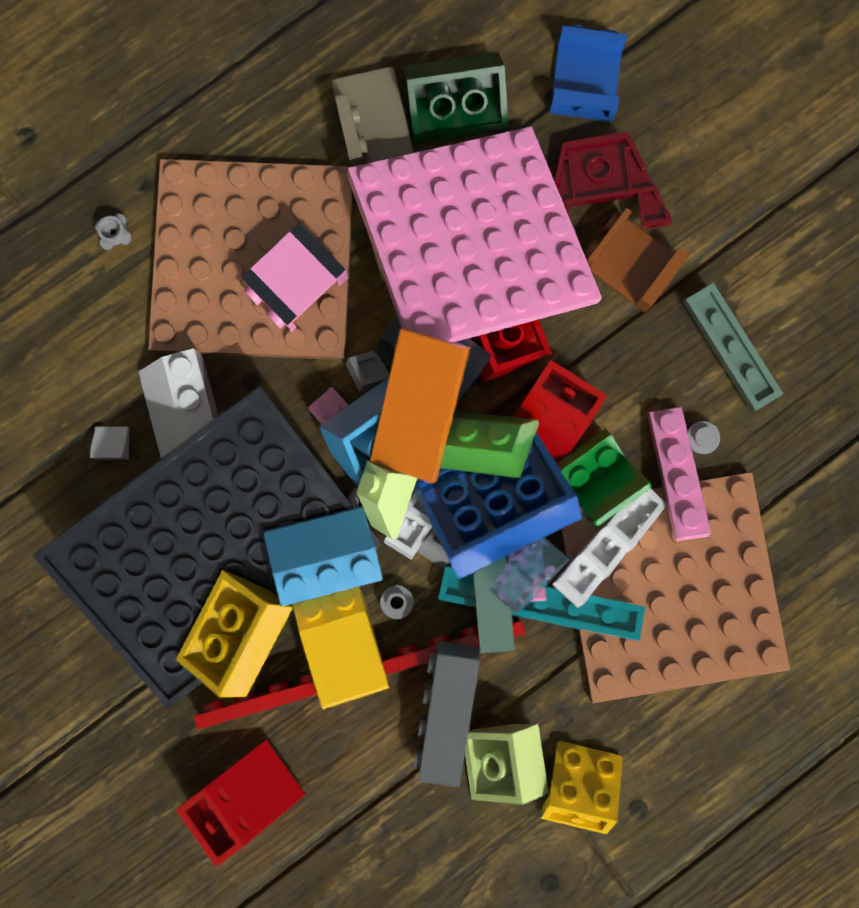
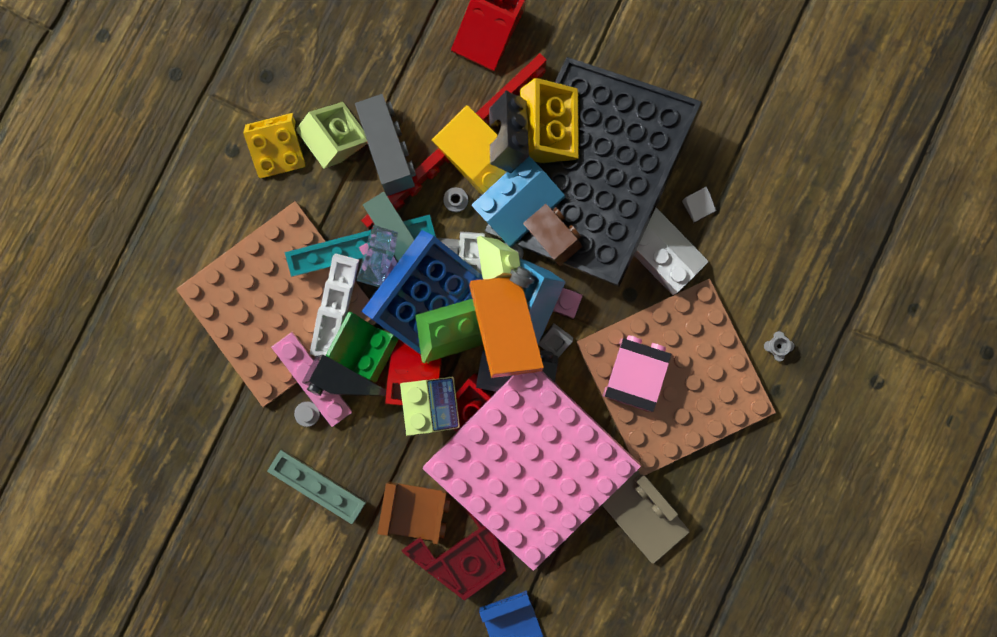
camera: 155 degrees right, 0 degrees up
dark green slope [403,51,509,143] -> none
none -> black slope [302,354,387,396]
none -> slope [400,377,460,436]
none -> black arch [489,90,529,173]
none -> dark grey plate [510,266,535,288]
none -> reddish brown brick [523,204,583,266]

